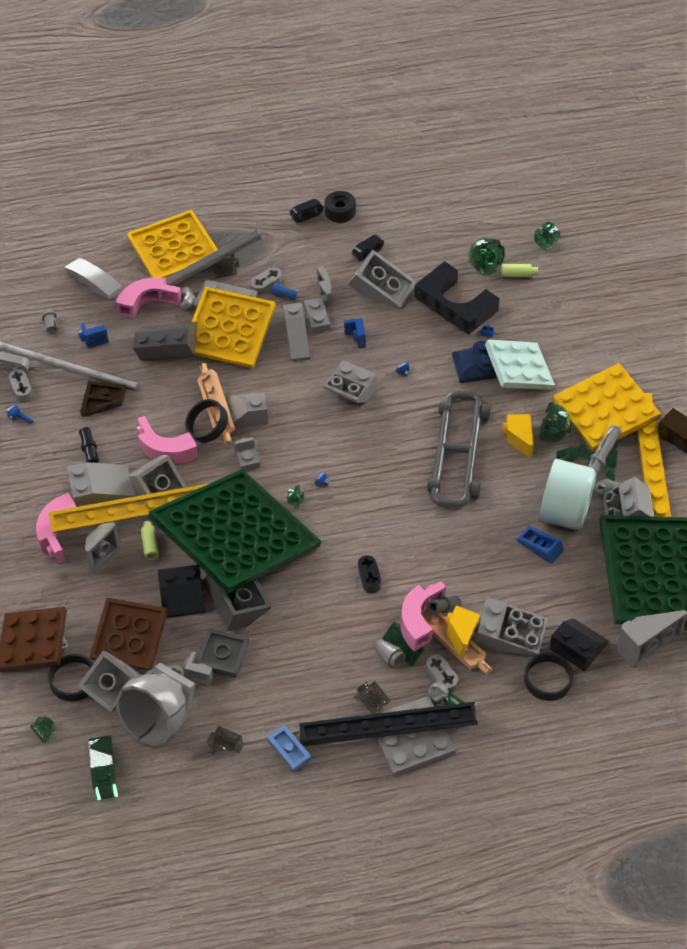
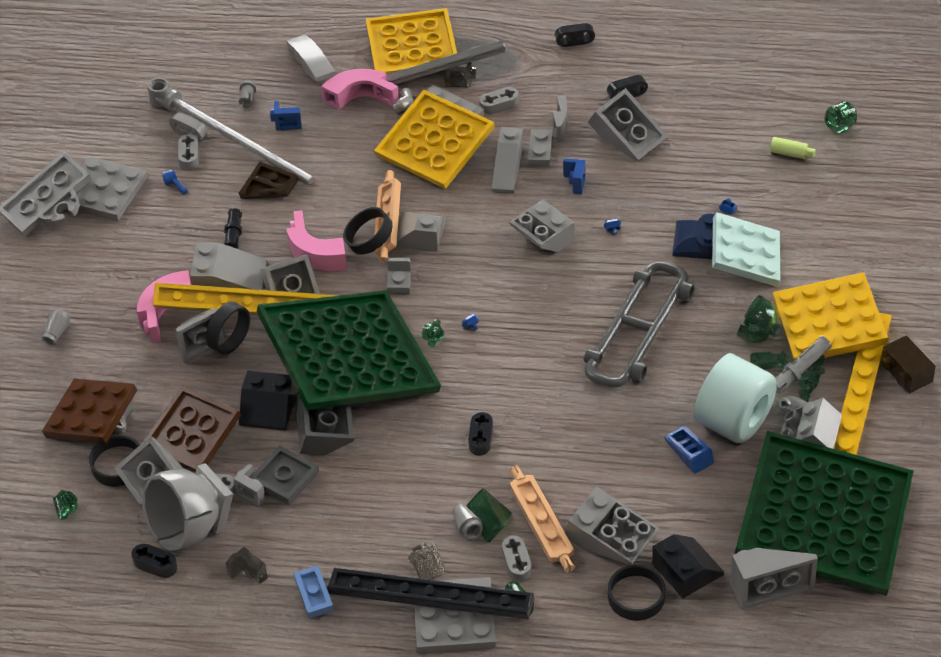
camera: 20 degrees right, 5 degrees down
clear green slope [89,735,118,800] -> none
dark grey slope [133,322,197,360] -> none
yellowish green cylinder [141,521,159,560] -> none
blue arm [272,283,297,300] -> none
black tyre [324,191,356,223] -> none
bright pink arch [400,581,446,651] -> none
black arch [414,261,500,335] -> none
dark grey pin [427,596,461,614] -> none
light grey piece [428,682,449,703] -> none
yellow slope [445,606,480,658] -> none
clear green cylinder [468,237,505,275] -> none
yellow slope [502,414,533,457] -> none
none -> black beam [131,544,178,578]
none -> black tyre [206,302,251,355]

